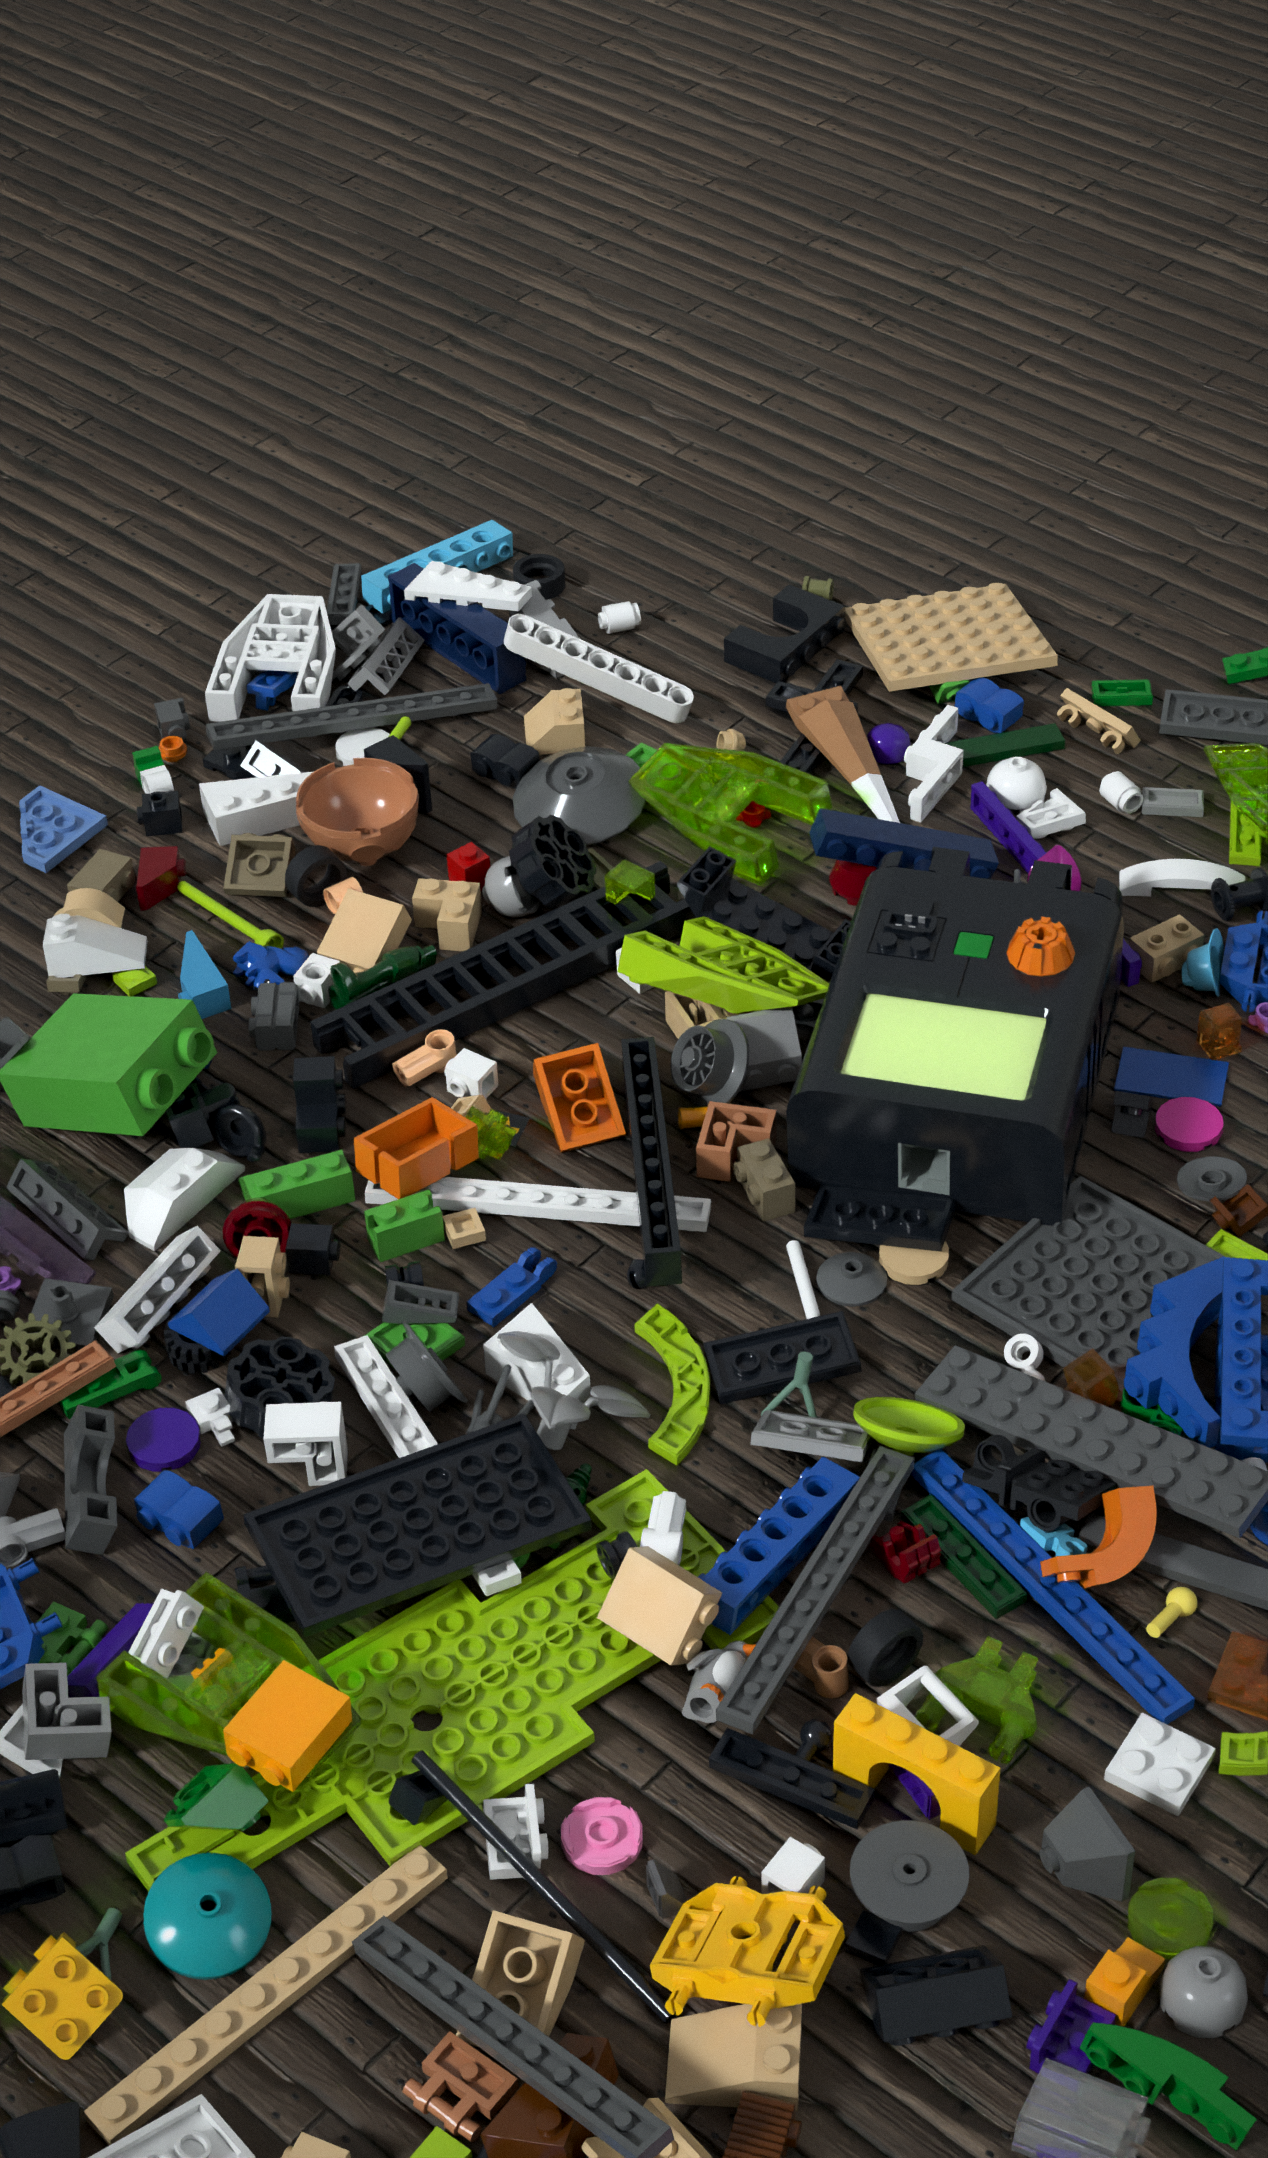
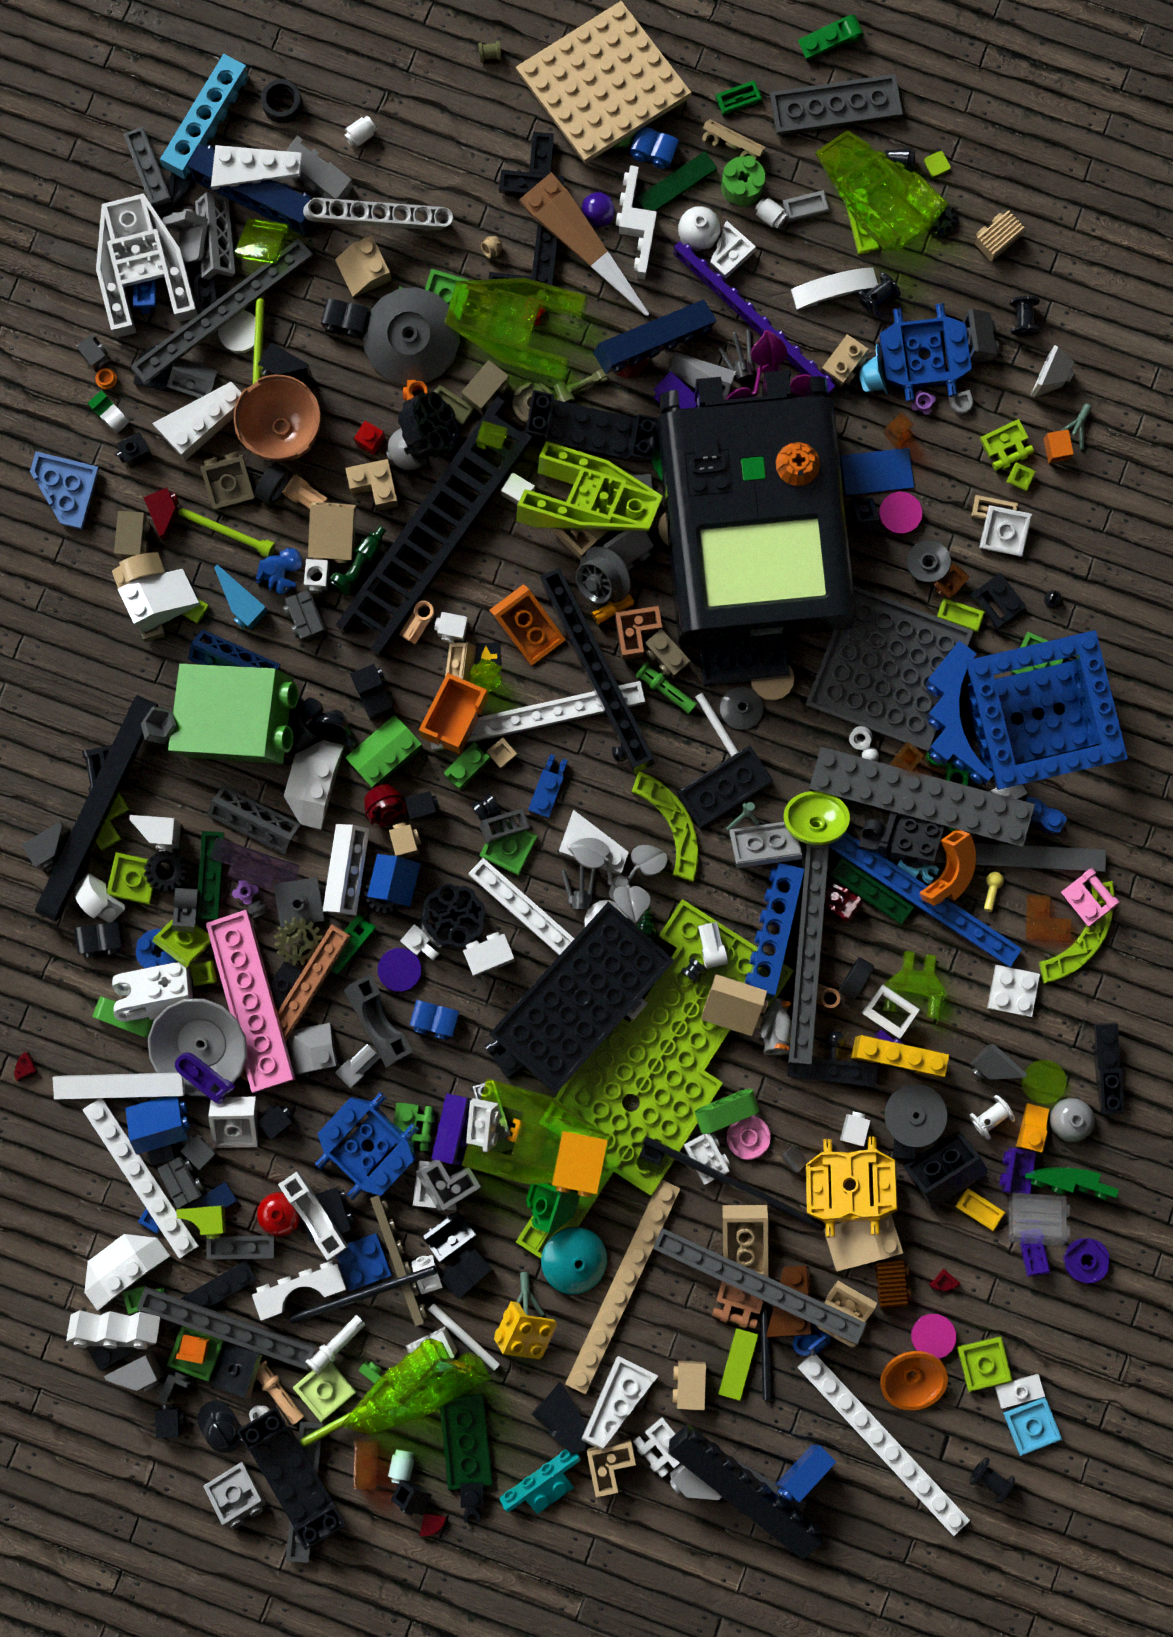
camera: 25 degrees left, 40 degrees up
dark grey piece [385,1320,468,1412] -> none
black arch [724,585,846,683] -> none
none -> clear neon green tile [235,218,289,263]
none -> dark tan brick [461,360,509,414]
none -> olive brick [553,369,608,404]
none -> bright green pin [635,662,697,714]
none -> bright green beam [695,1089,760,1134]
none -> bright green brick [721,155,765,207]
none -> yellow tile [955,1188,1006,1231]
none -> white hose [970,1095,1015,1140]

